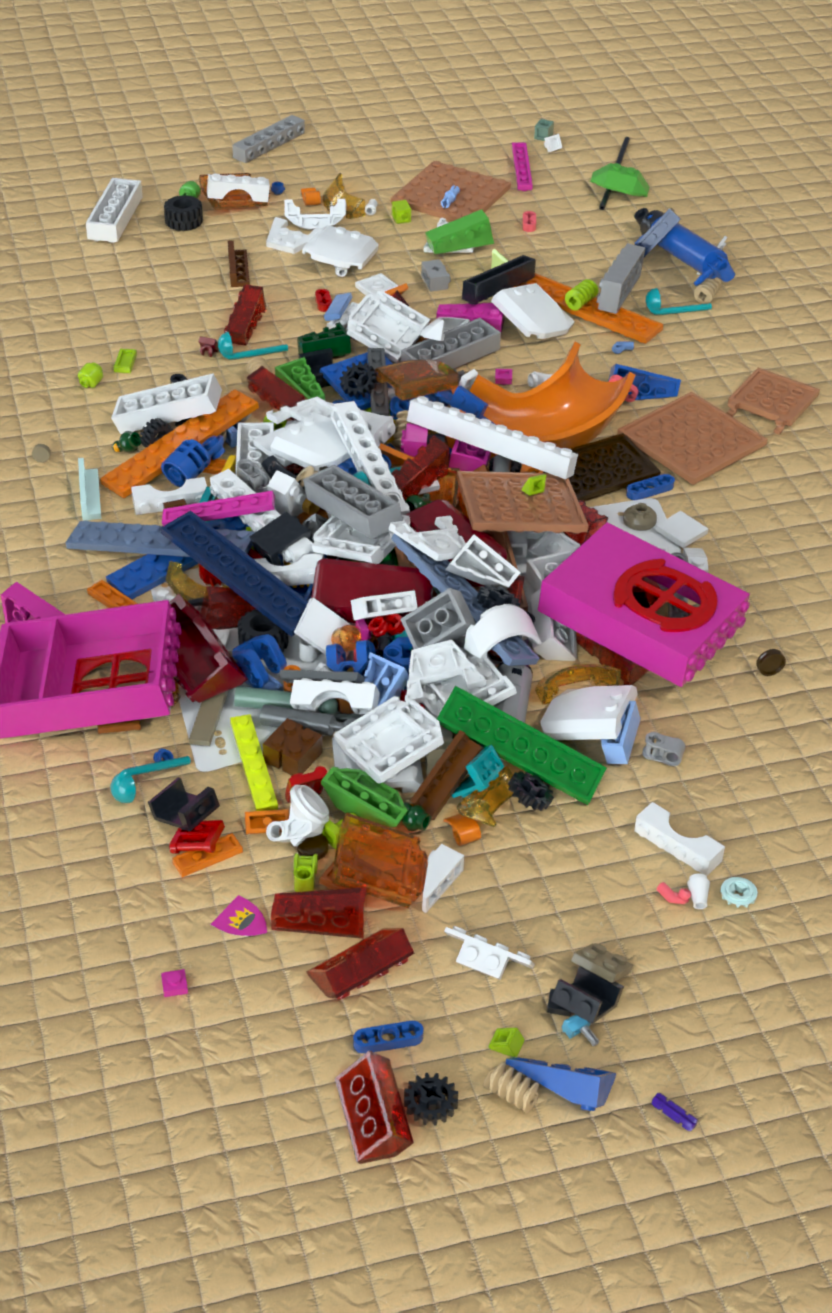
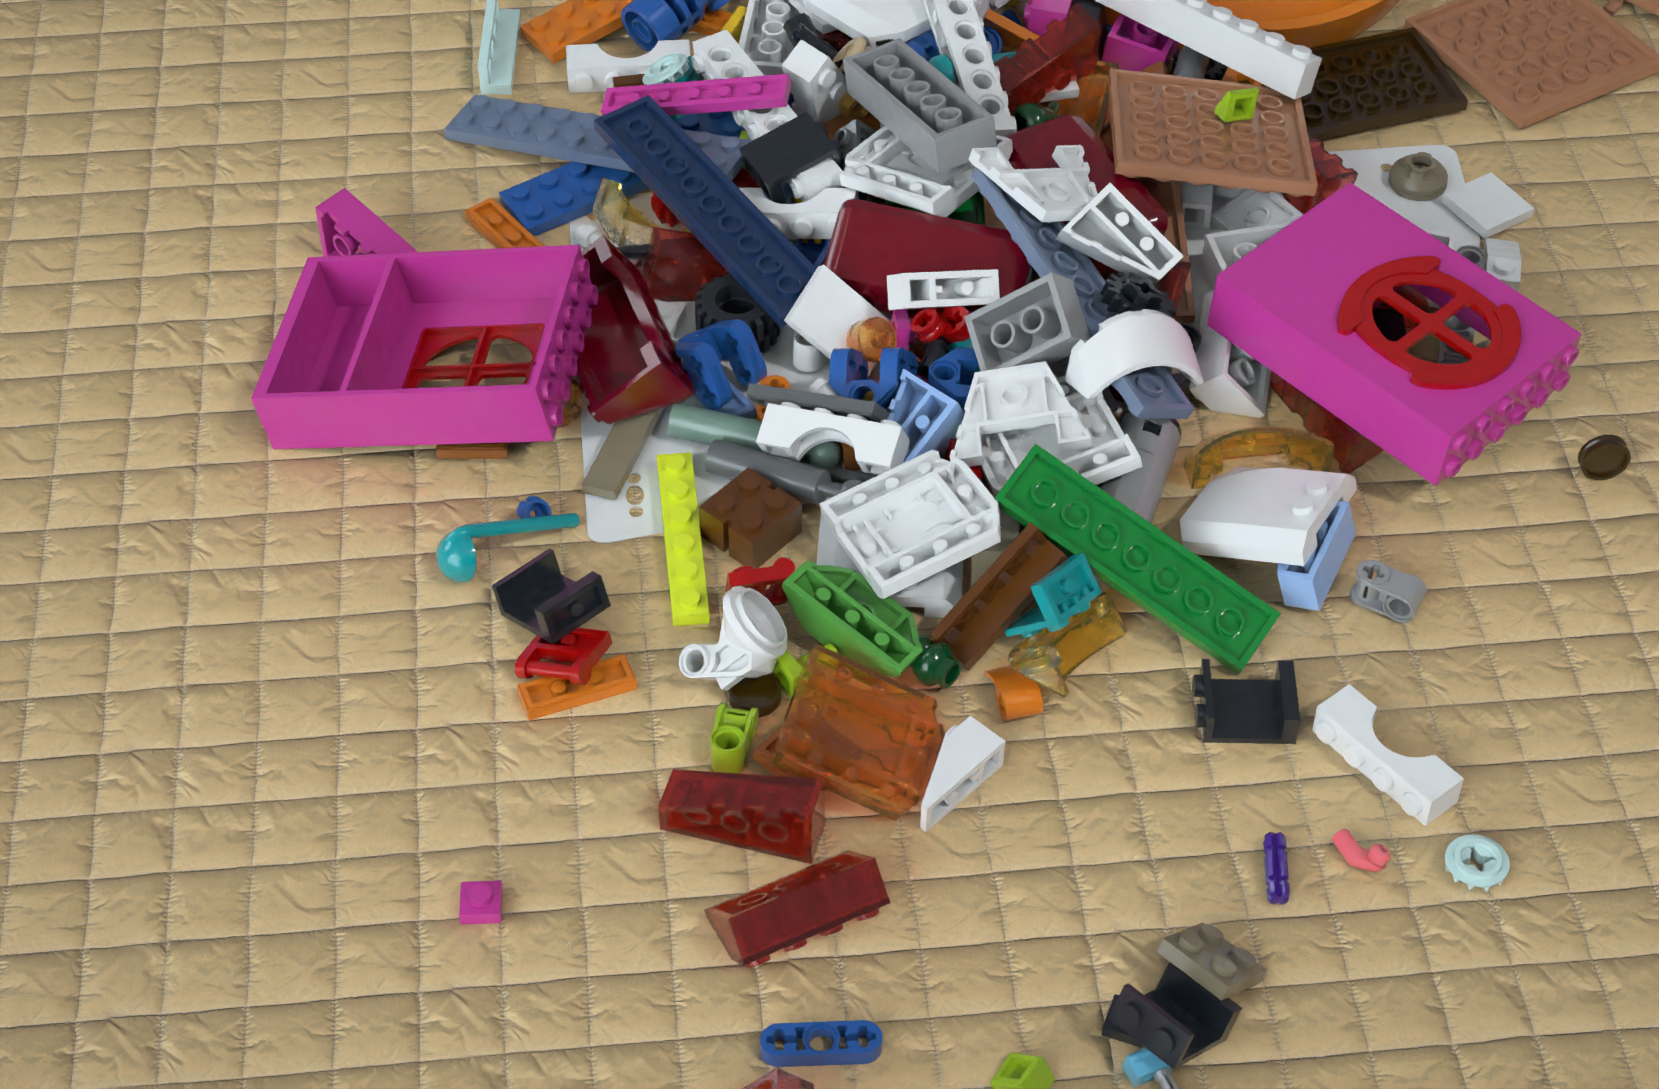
camera: 10 degrees right, 5 degrees up
dark pink sticker [210,895,267,936] -> none
light grey piece [237,459,269,492] -> none
orange slope [245,809,289,834] -> none
white bracket [444,926,535,980] -> none
black gear [508,770,554,811] -> none
blue beam [626,474,675,500] -> none
white cone [687,874,710,909] -> none
none -> light aqua gear [642,54,689,85]
none -> black panel [1192,659,1300,744]
none -> dark purple axle [1263,832,1290,905]

